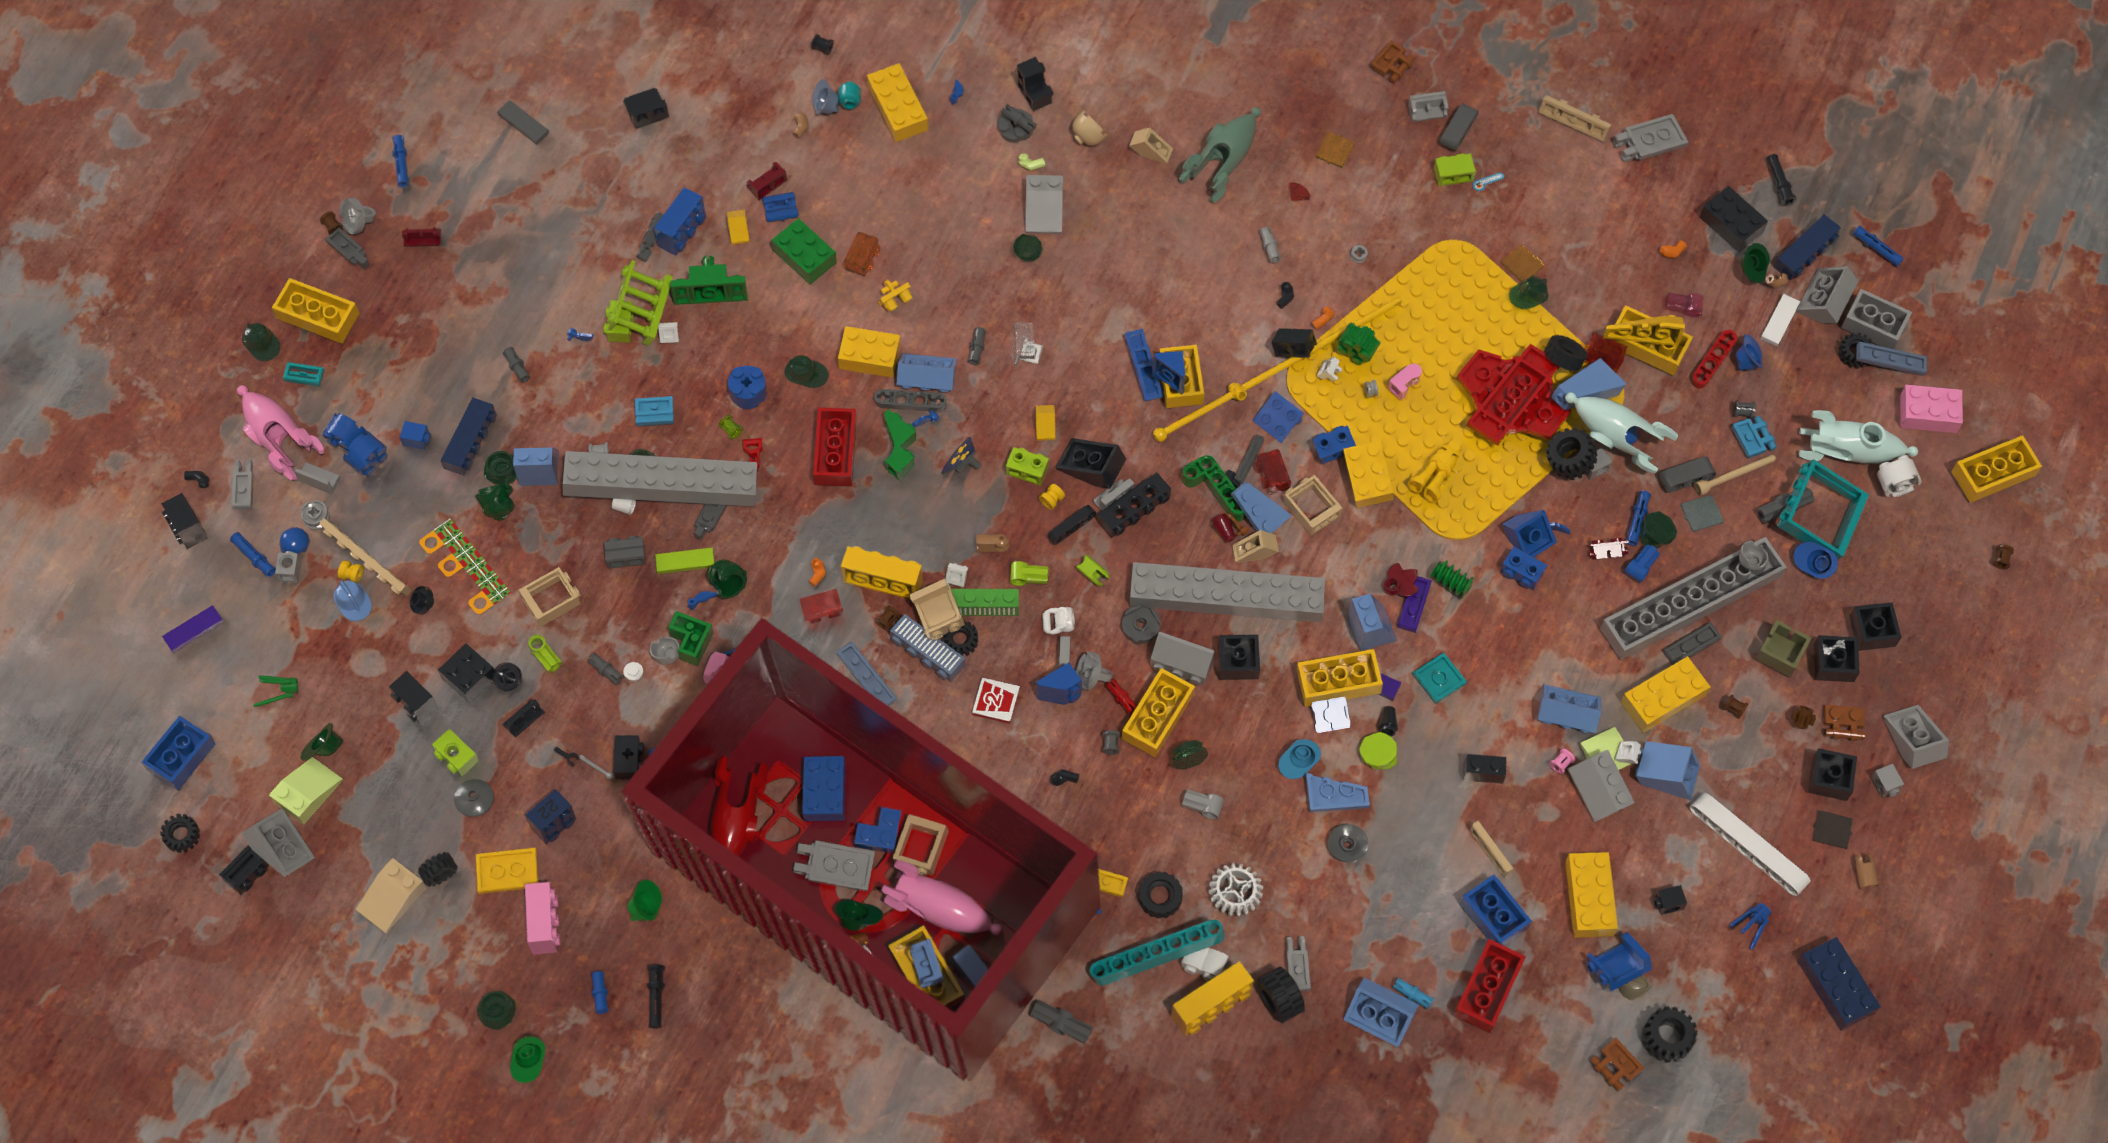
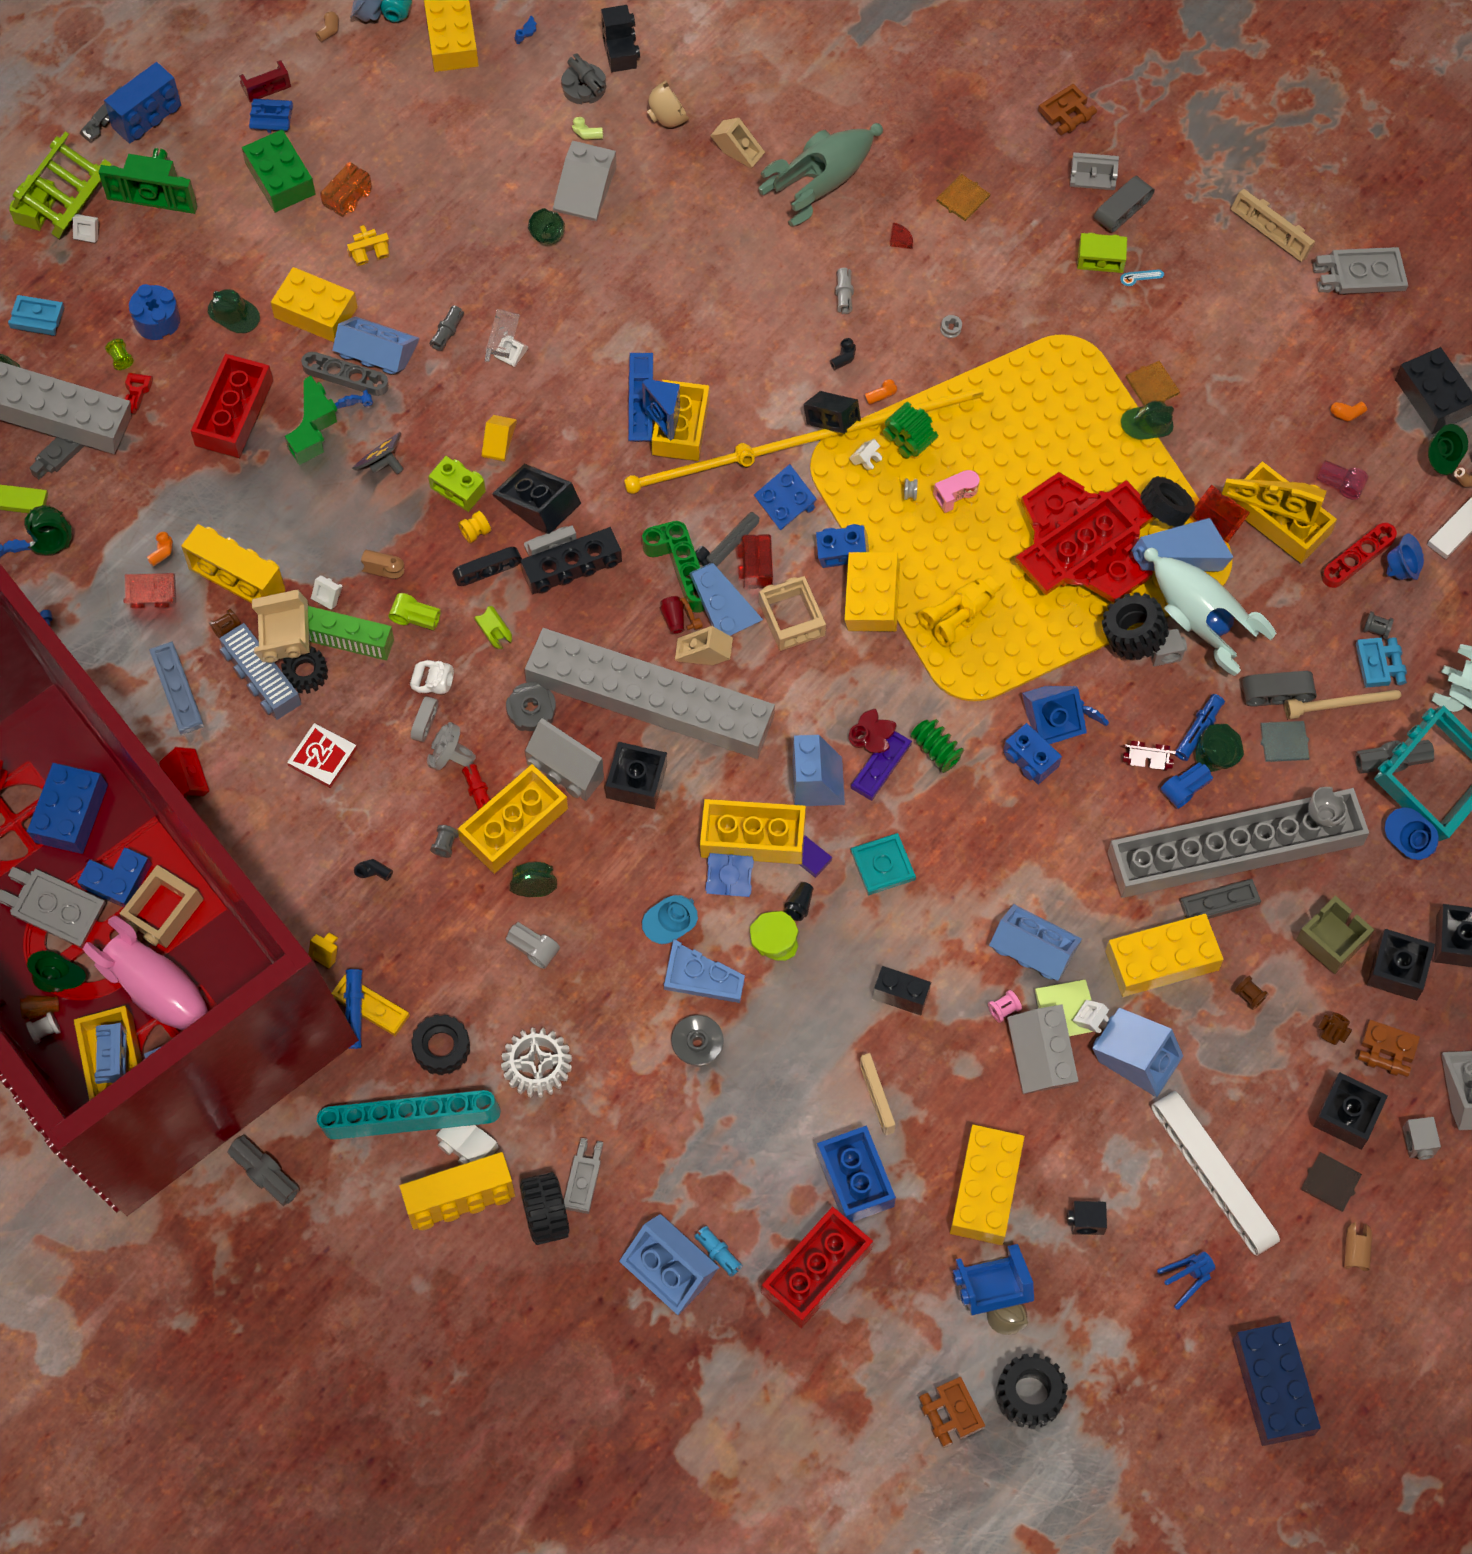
camera: 15 degrees right, 0 degrees up
yellow slope [727,210,750,245] -> none
blue slope [1036,662,1082,705] -> none

